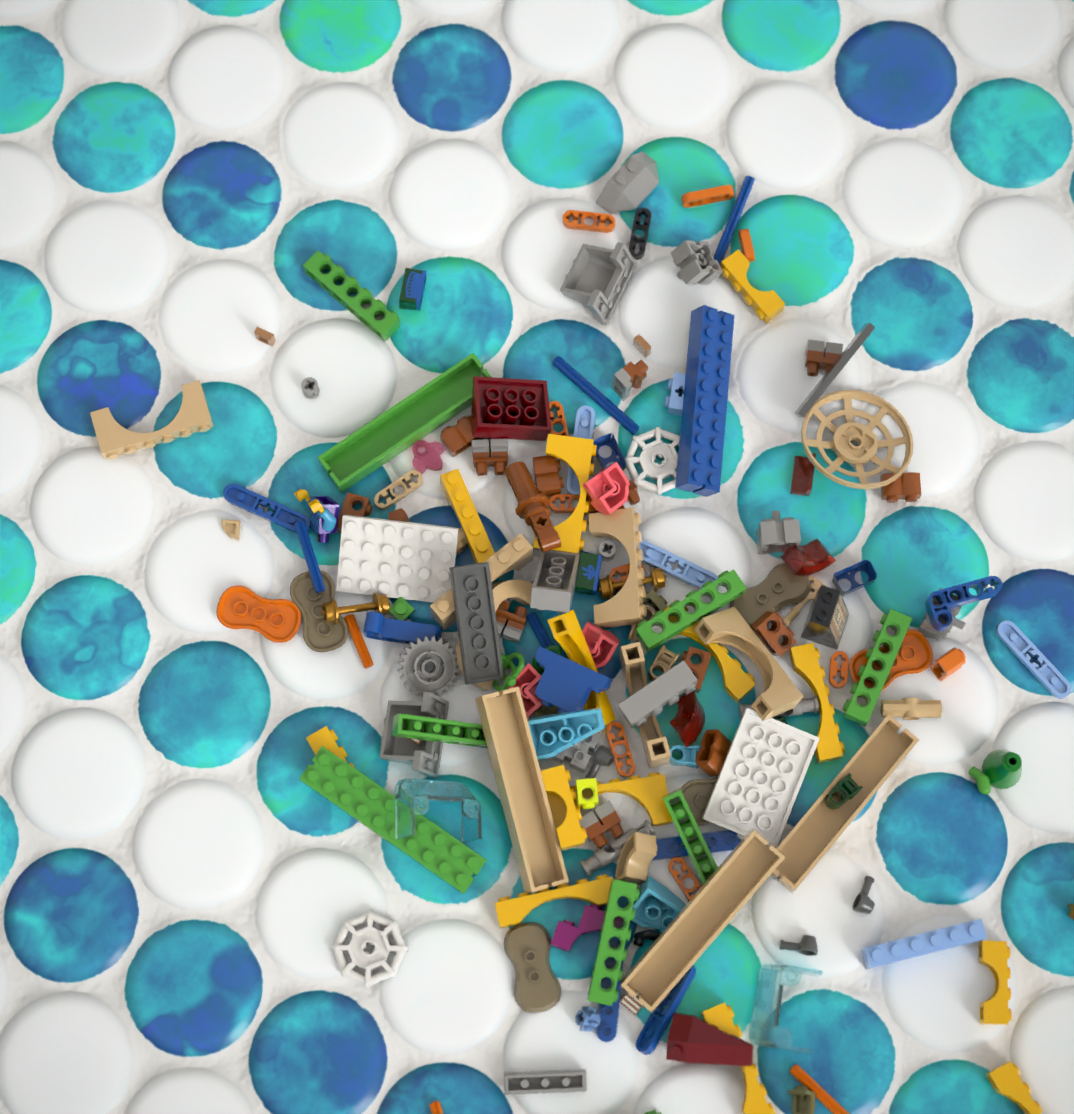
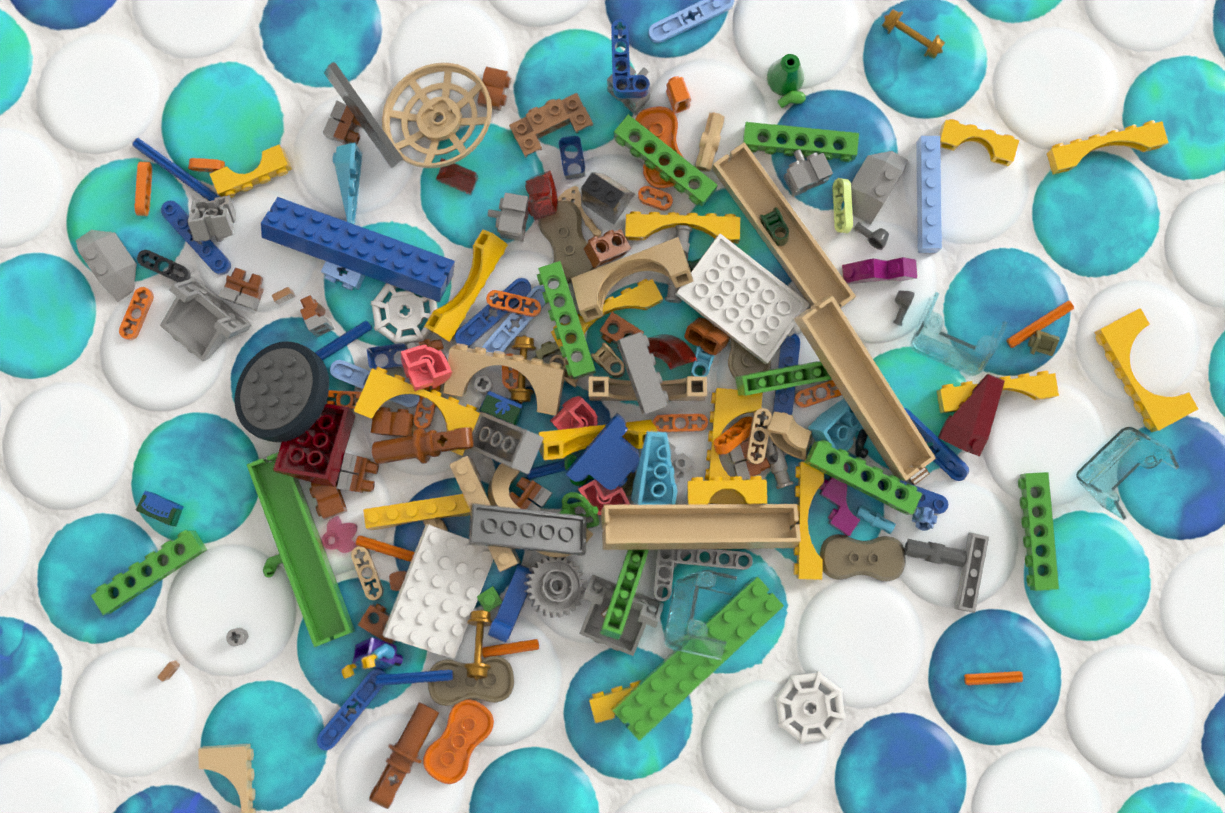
camera: 70 degrees left, 10 degrees up
tan tile [221,519,241,541] -> none
neon yellow brick [576,778,598,809] -> none
dark grey bar [585,745,615,779] -> none
none -> blue piece [161,201,231,275]
none -> hips [218,267,264,311]
none -> dark grey wheel [234,341,329,442]
none -> bright green arm [263,554,283,578]
none -> medium azure wedge [332,143,363,224]
none -> orange axle [355,535,415,562]
none -> dark orange piece [369,702,439,809]
none -> yellow arch [424,230,508,342]
none -> blue piece [455,278,531,348]
none -> orange beam [486,290,541,317]
none -> medium nougat bracket [509,93,593,158]
none -> light grey beam [653,549,753,601]
none -> orange beam [713,417,757,455]
none -> bright green brick [743,122,859,162]
none -> tan beam [746,408,772,464]
none -> light grey brick [784,150,833,197]
none -> yellowish green beam [833,178,853,233]
none -> magenta arch [842,257,917,284]
none -> light grey wedge [851,151,908,225]
none -> medium azure pin [855,505,896,534]
none -> dark grey piece [904,539,966,567]

